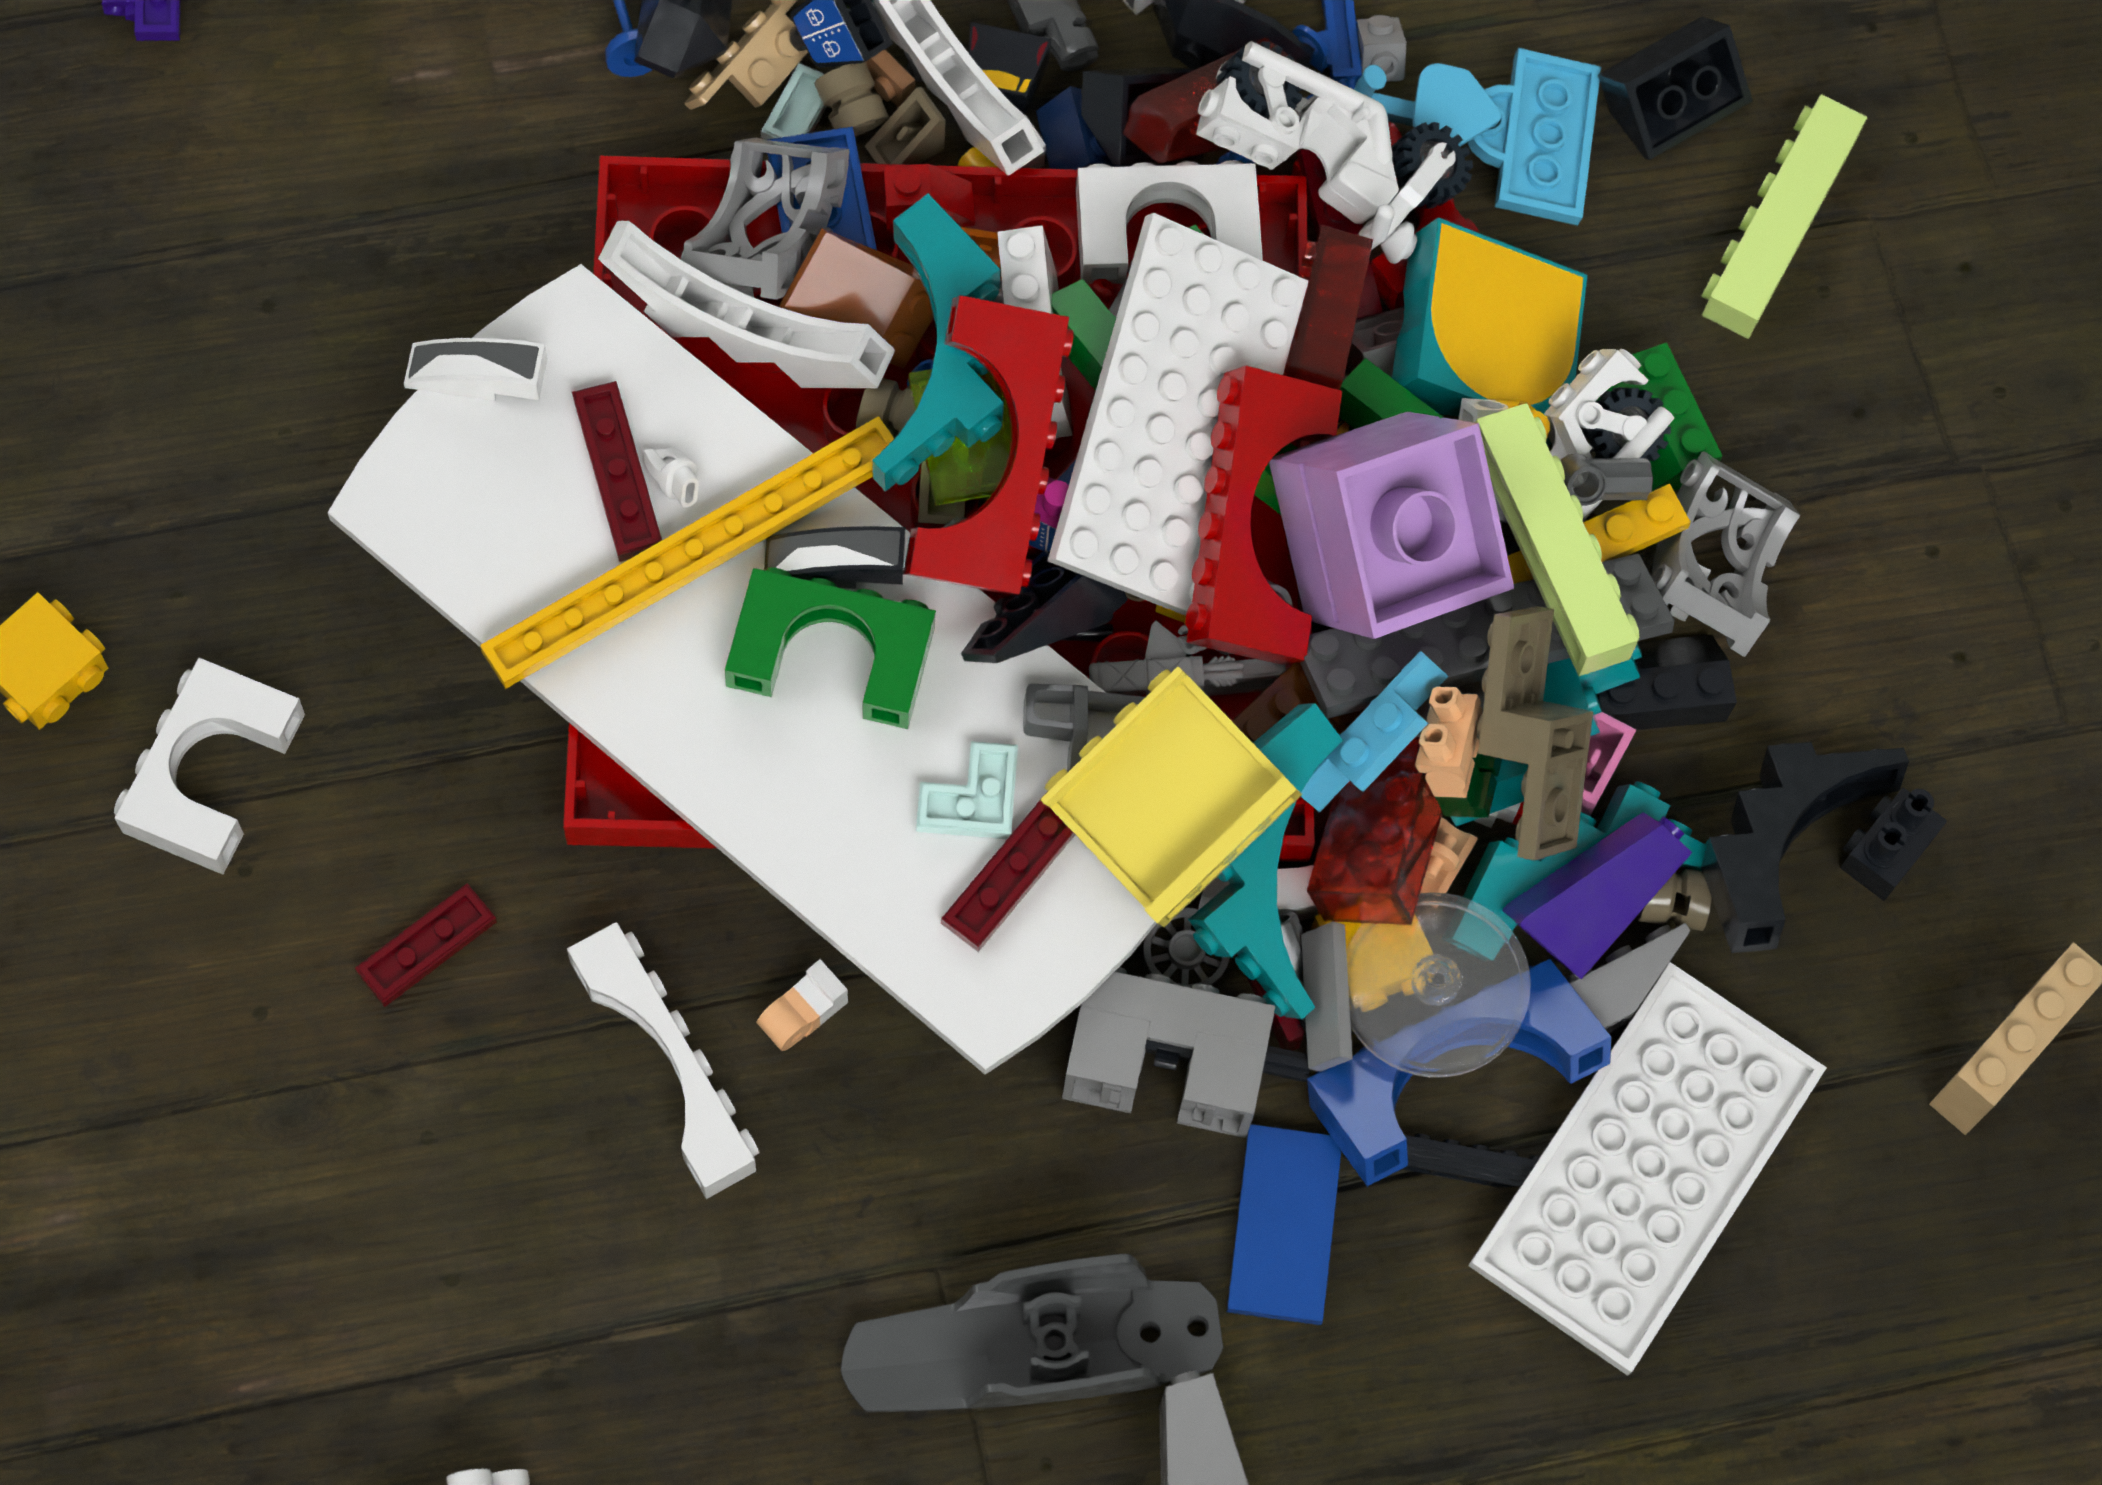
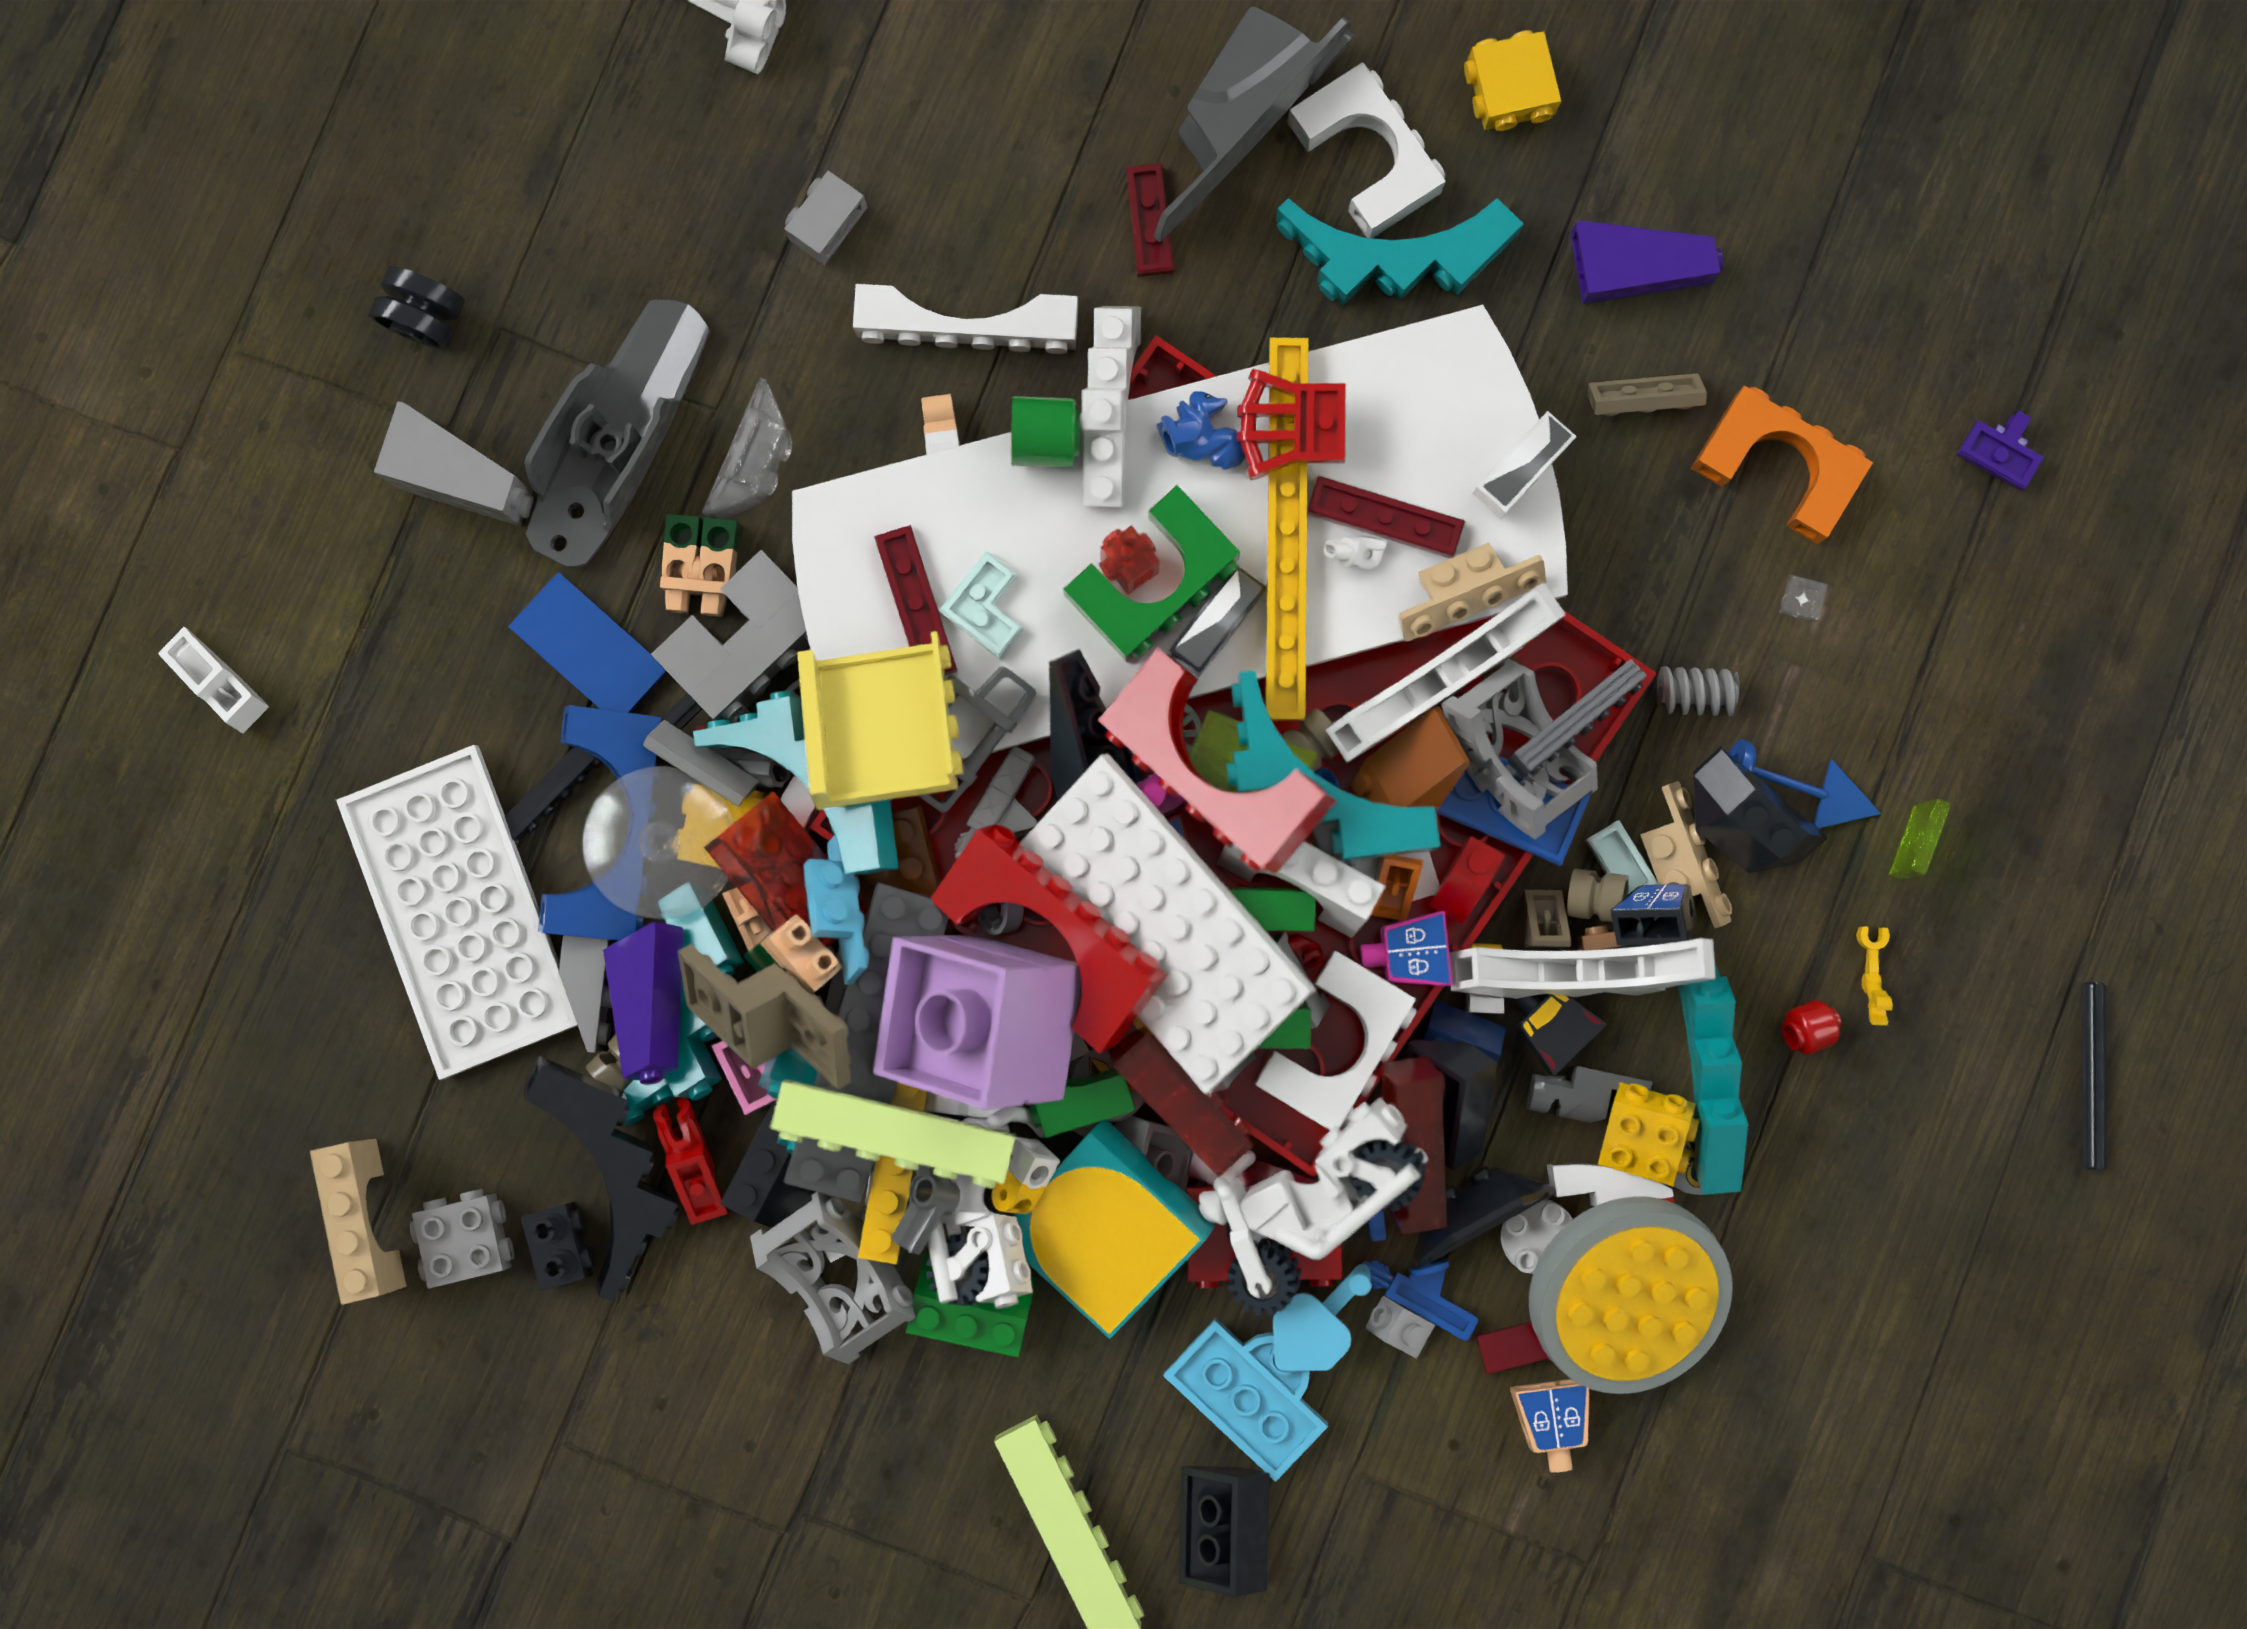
camera: 135 degrees right, 15 degrees up
none -> light grey brick [410,1189,514,1289]
none -> red plate [653,1098,728,1225]
none -> light nougat hips [660,514,743,617]
none -> clear wedge [702,377,793,519]
none -> light grey brick [784,171,868,265]
none -> green piece [1011,396,1080,467]
none -> white arch [1082,306,1141,507]
none -> clear red brick [1099,525,1160,595]
none -> dark grey piece [1153,7,1355,242]
none -> blue animal [1157,391,1245,470]
none -> red plate [1237,369,1346,480]
none -> teal arch [1276,198,1524,306]
none -> blue torso [1360,911,1452,986]
none -> tan bracket [1398,543,1546,642]
none -> piece [1507,659,1647,779]
none -> dark purple slope [1570,221,1723,304]
none -> dark tan plate [1588,373,1707,416]
none -> light grey piece [1656,666,1739,717]
none -> orange arch [1691,385,1873,545]
none -> clear tile [1780,575,1828,622]

